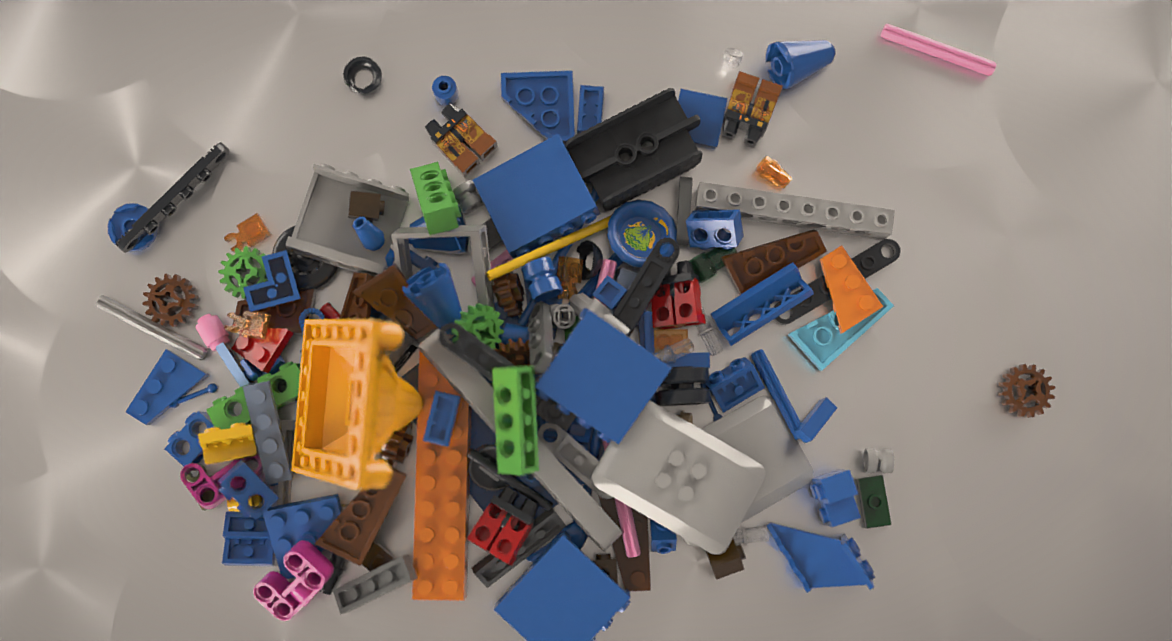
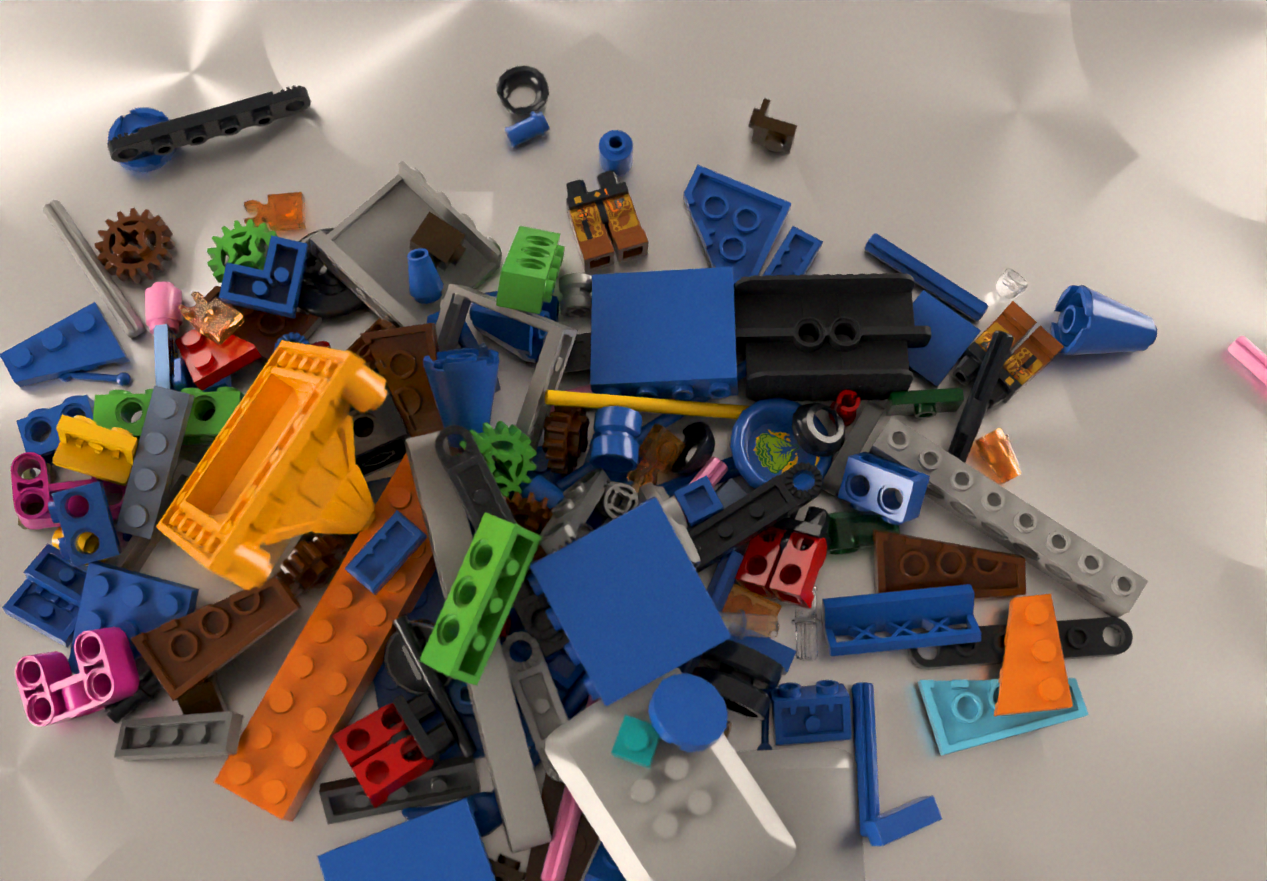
camera: 25 degrees right, 10 degrees down
none -> blue pin [504,111,550,148]
none -> teal plate [611,715,661,769]
none -> blue tile [648,673,728,752]
none -> dark brown bracket [749,98,797,153]
none -> black piece [792,402,845,457]
none -> red pin [828,390,860,426]
none -> blue axle [864,233,988,321]
none -> dark green plate [885,388,964,418]
none -> black axle [947,330,1014,463]

